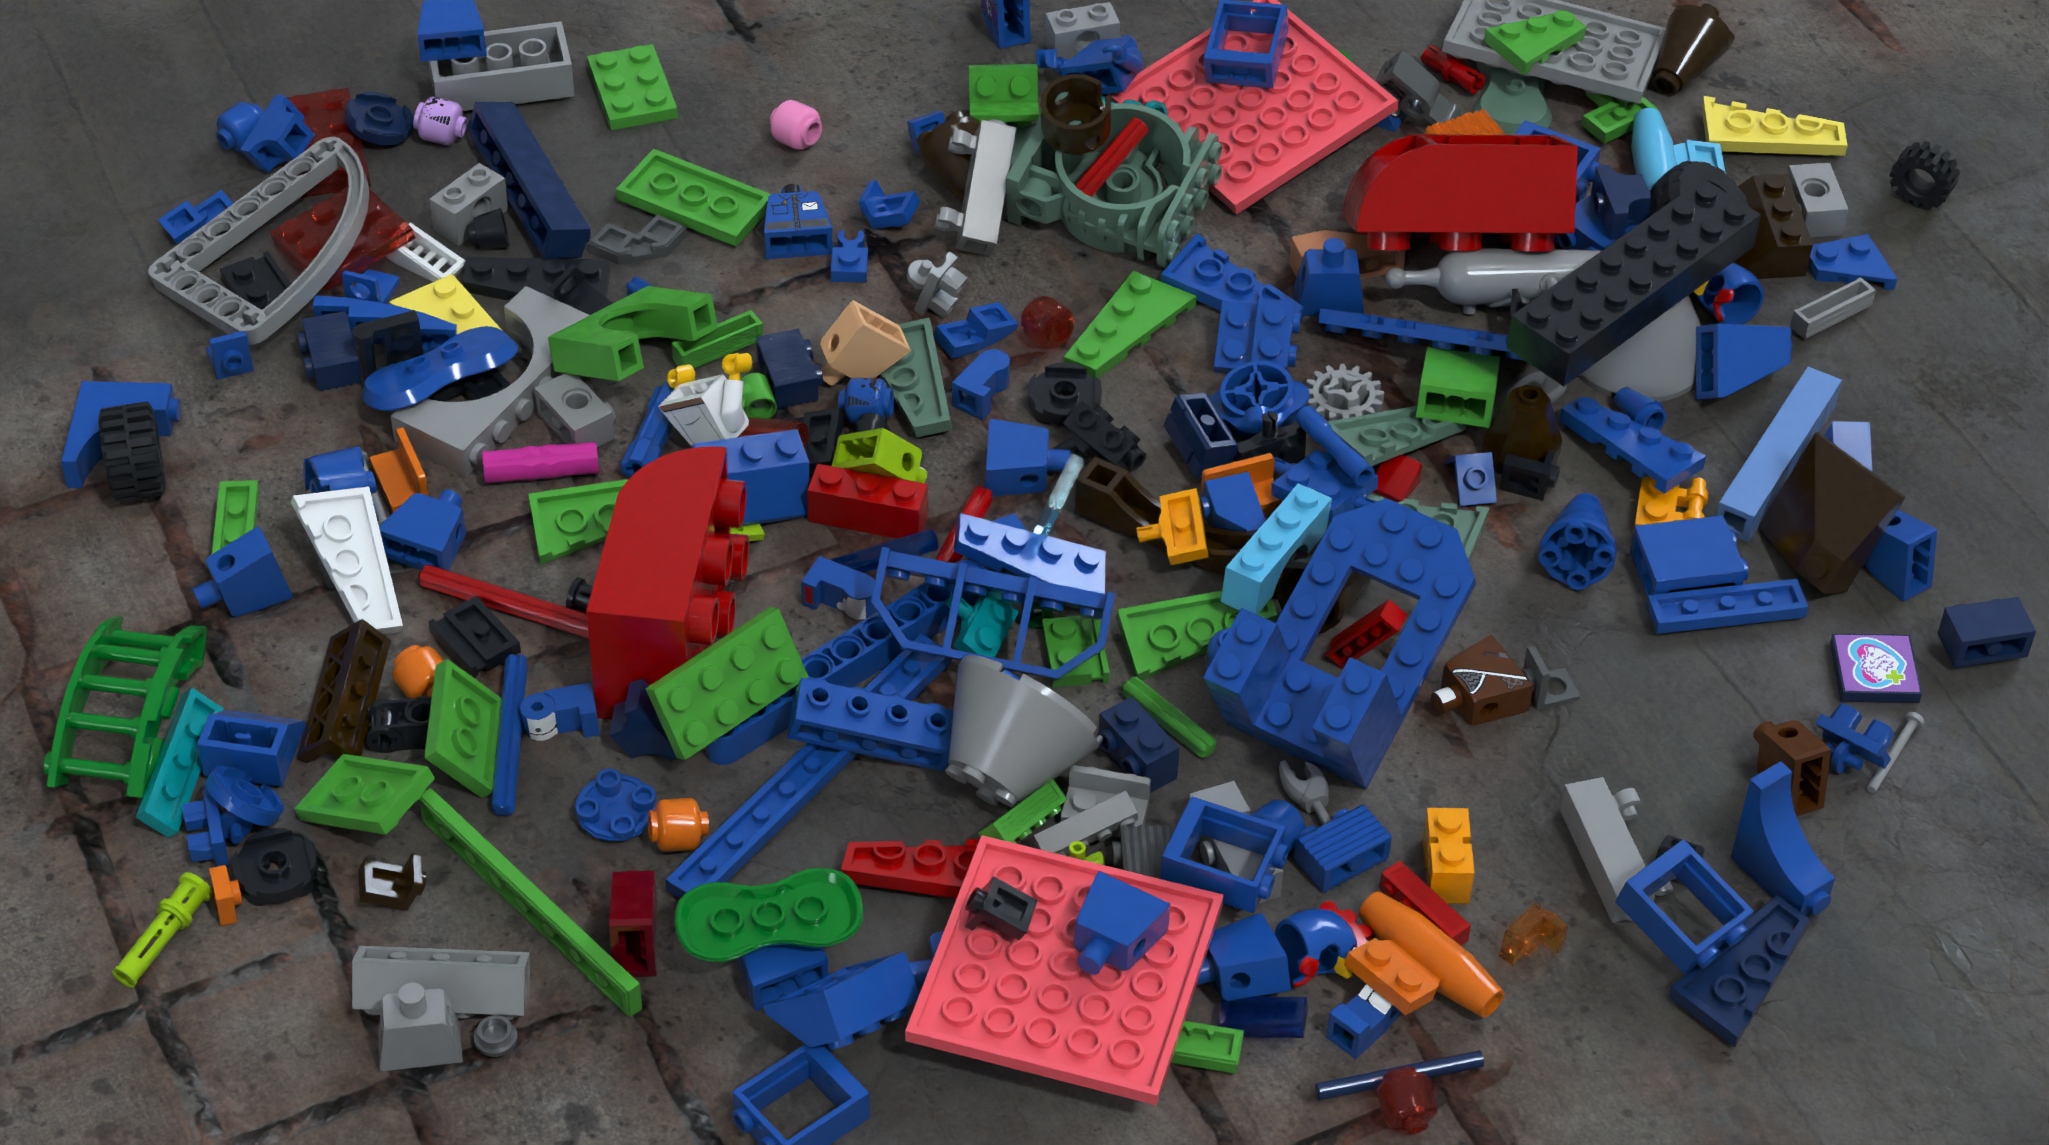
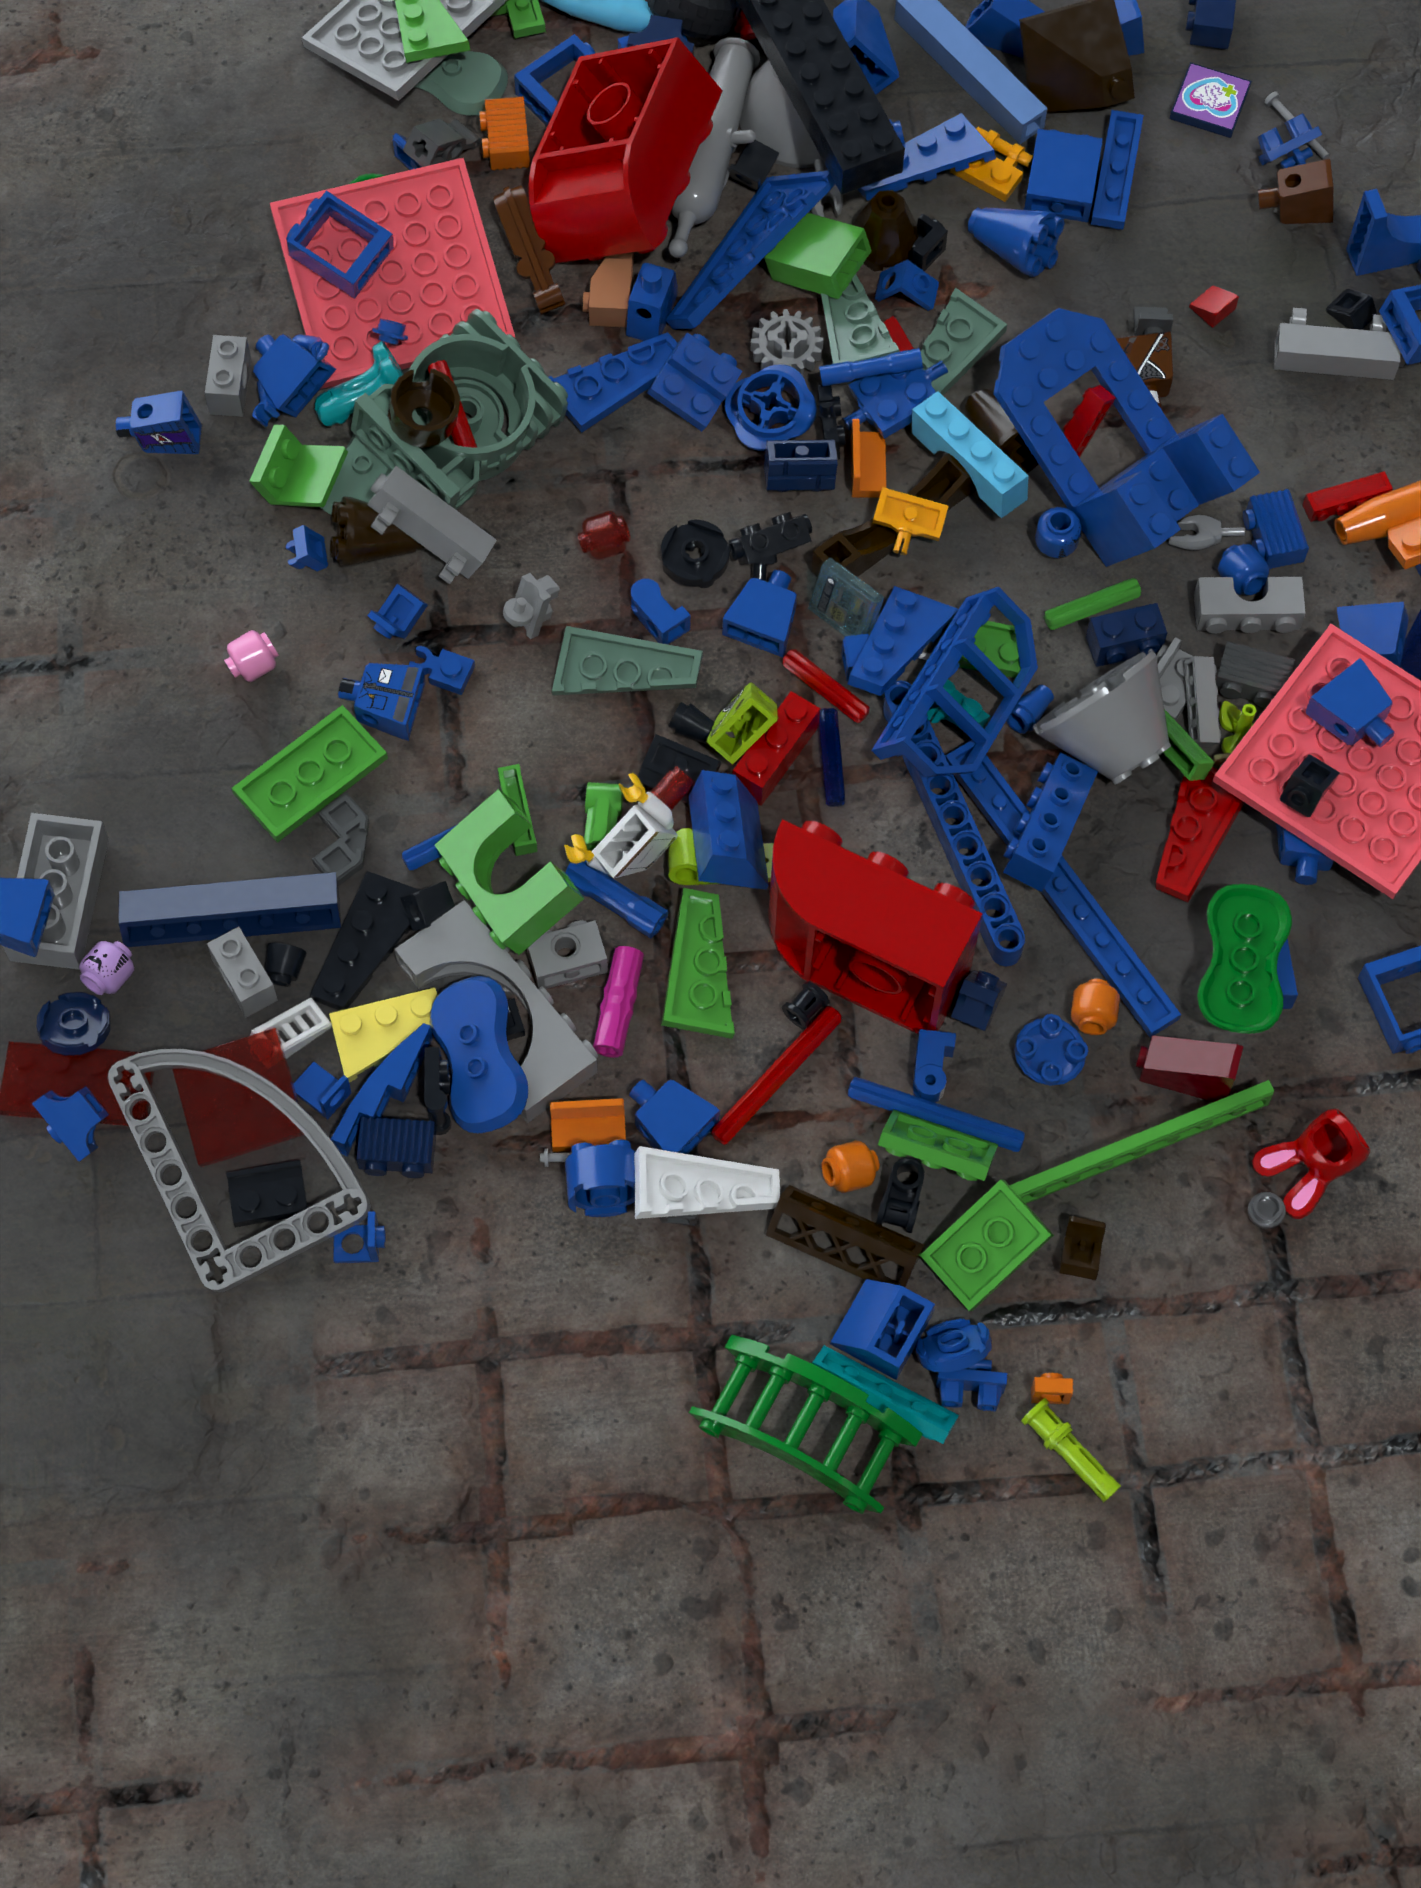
camera: 70 degrees left, 20 degrees up
blue arch [61,381,181,488] -> none
black tyre [98,401,166,502] -> none
blue slope [158,190,233,244] -> none
blue torso [192,526,293,617] -> none
bright green plate [212,480,260,554] -> none
blue head [216,102,264,153] -> none
black plate [232,828,318,906] -> none
light grey brick [352,946,530,1020] -> none
light grey torso [378,982,463,1071] -> none
black plate [428,596,521,678] -> none
bright green plate [587,44,678,131] -> none
bright green plate [646,607,808,760] -> none
dark blue brick [756,328,823,409] -> none
blue slope [763,951,920,1050] -> none
blue leg [801,556,876,620] -> none
light nougat torso [820,300,911,386] -> none
blue head [838,378,894,425] -> none
blue slope [934,302,1018,359] -> none
bright green wing [1064,271,1197,380] -> none
bright green wing [1116,591,1278,680] -> none
blue window [1160,796,1289,913] -> none
blue slope [1199,472,1266,531] -> none
blue piece [1275,901,1372,988] -> none
red pin [1421,45,1485,94] -> none
light orange piece [1422,808,1474,904] -> none
clear orange bracket [1499,902,1568,966] -> none
none -> blue plate [372,318,408,345]
none -> reddish brown piece [493,185,566,314]
none -> red slope [1189,286,1239,328]
none -> red piece [1252,1108,1371,1219]

